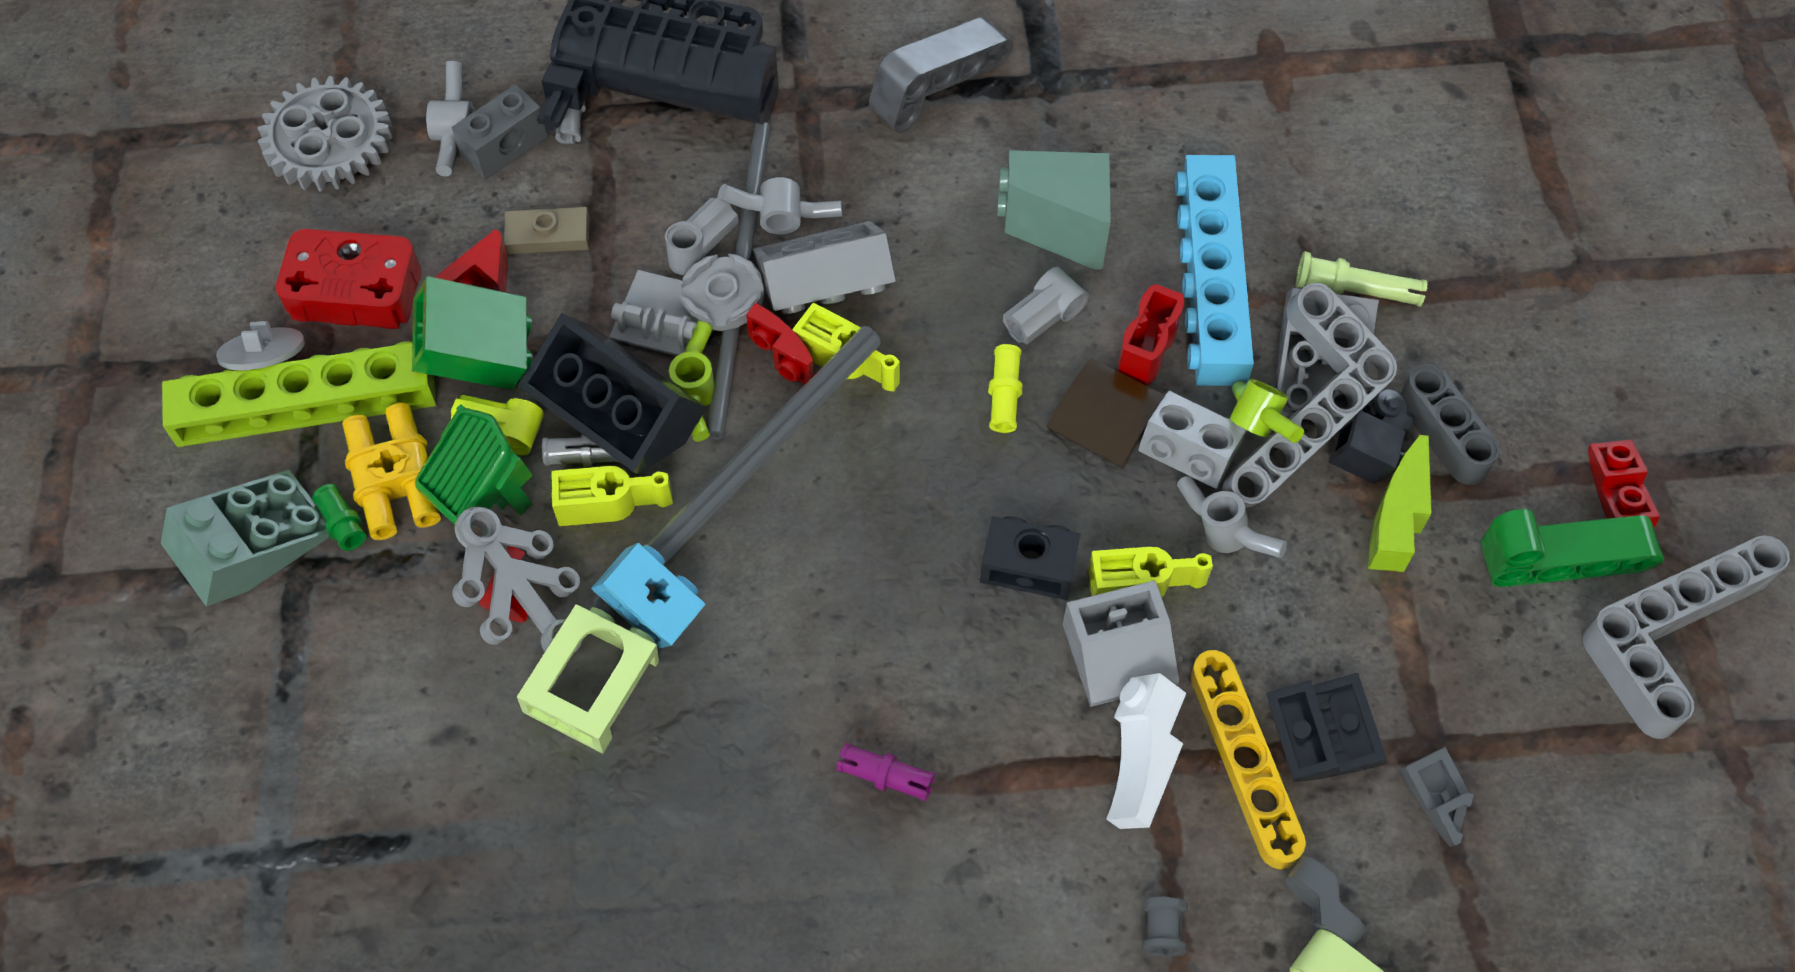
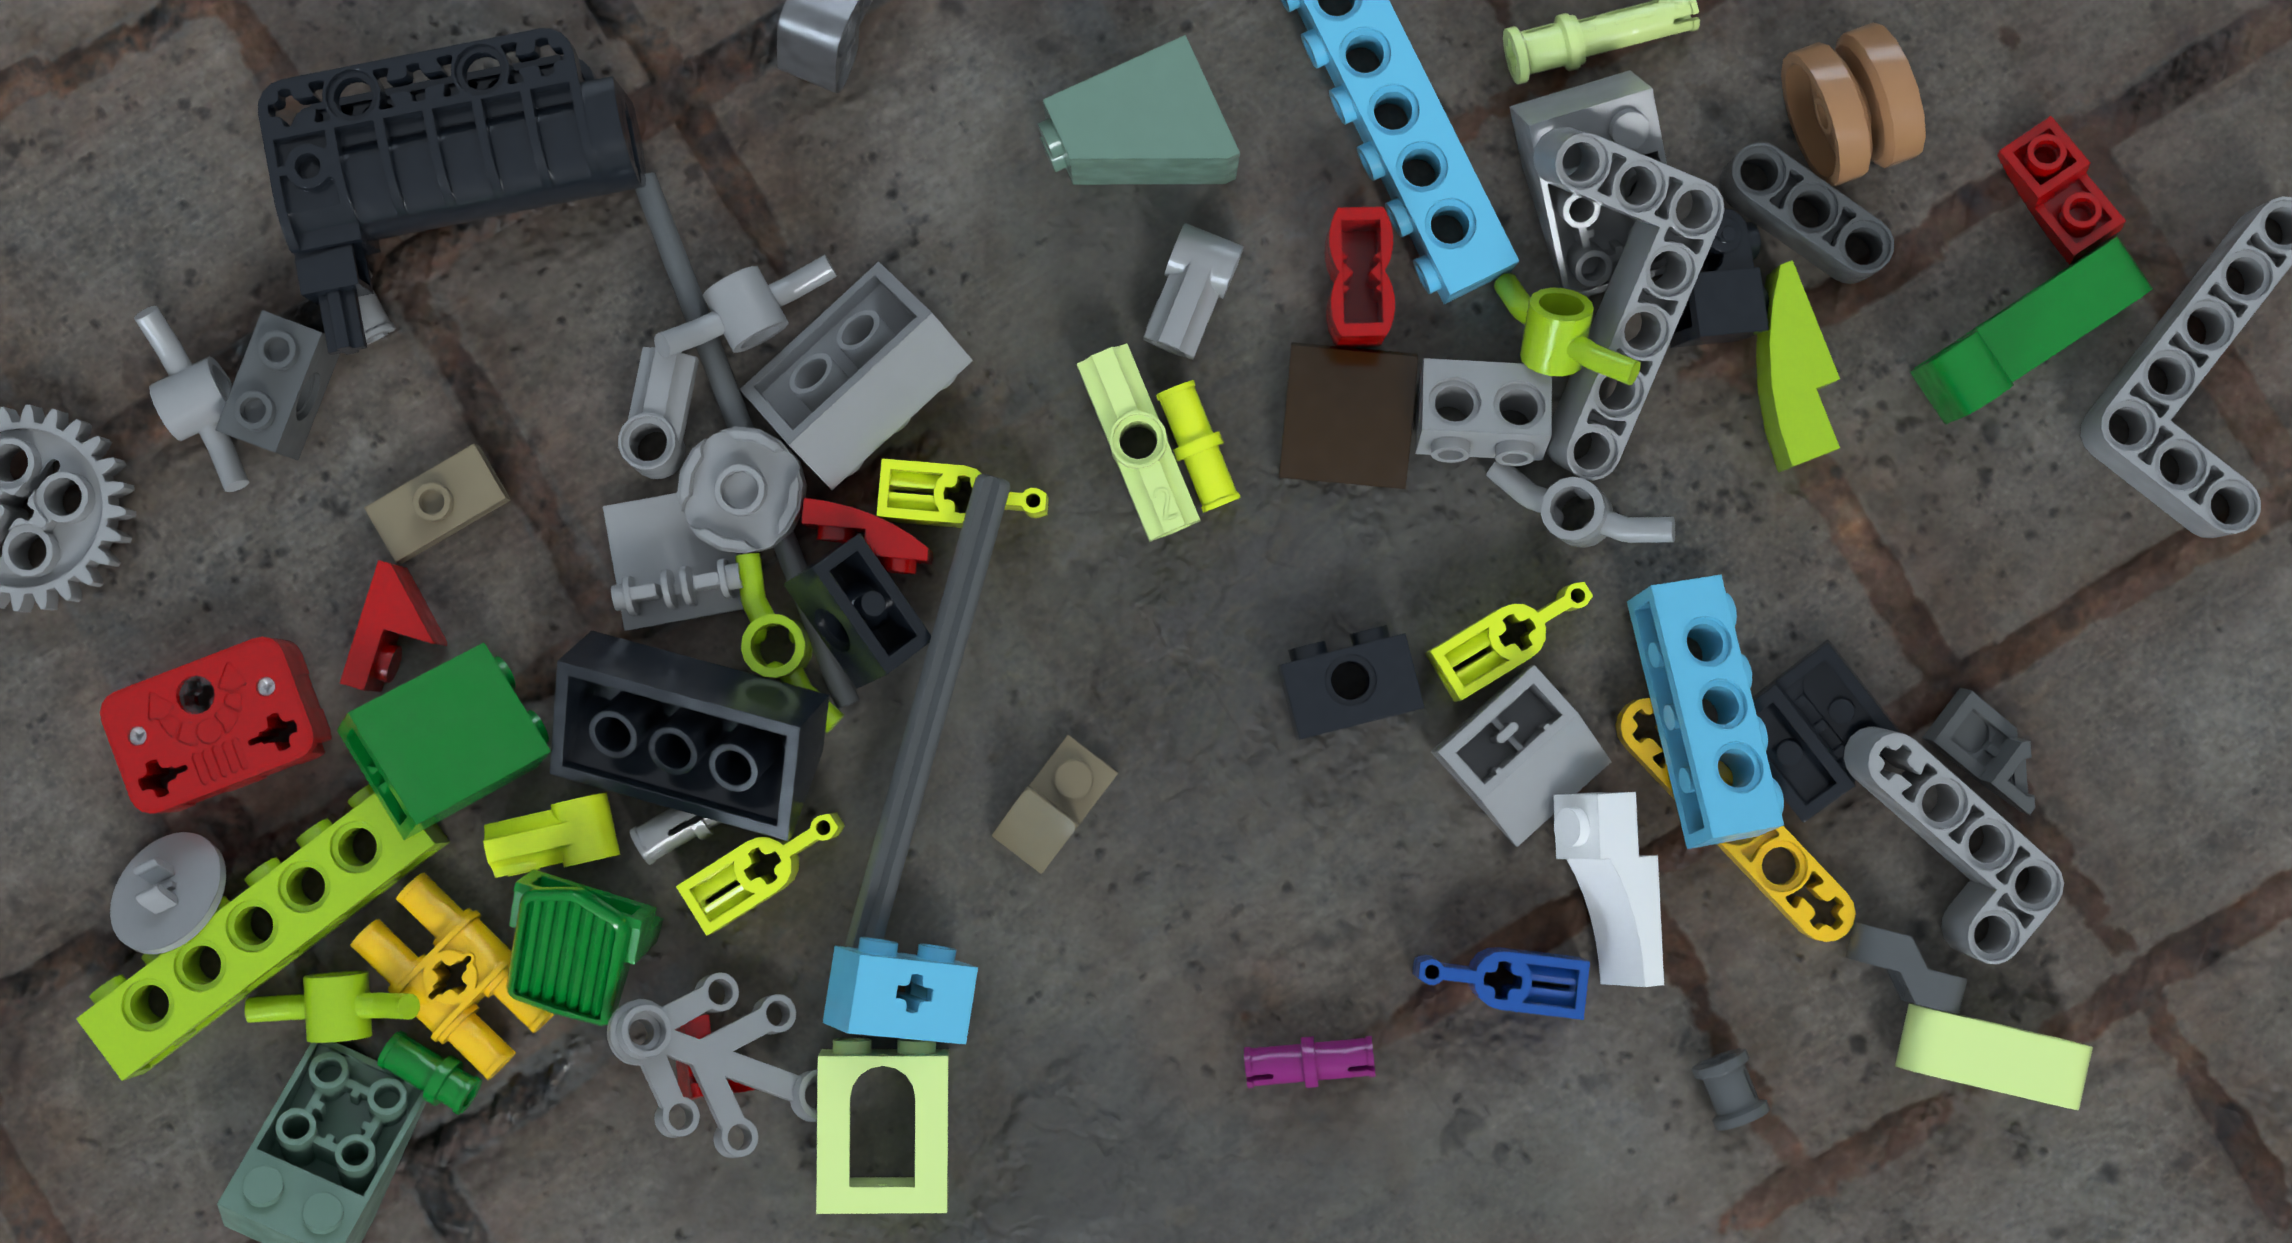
camera: 25 degrees left, 25 degrees up
none -> lime piece [244,970,420,1043]
none -> black brick [783,533,931,689]
none -> dark tan slope [991,735,1118,874]
none -> yellowish green piece [1077,343,1200,542]
none -> blue piece [1412,947,1590,1020]
none -> medium azure brick [1627,575,1784,849]
none -> medium nougat wheel [1781,22,1926,187]
none -> light grey beam [1844,727,2064,964]

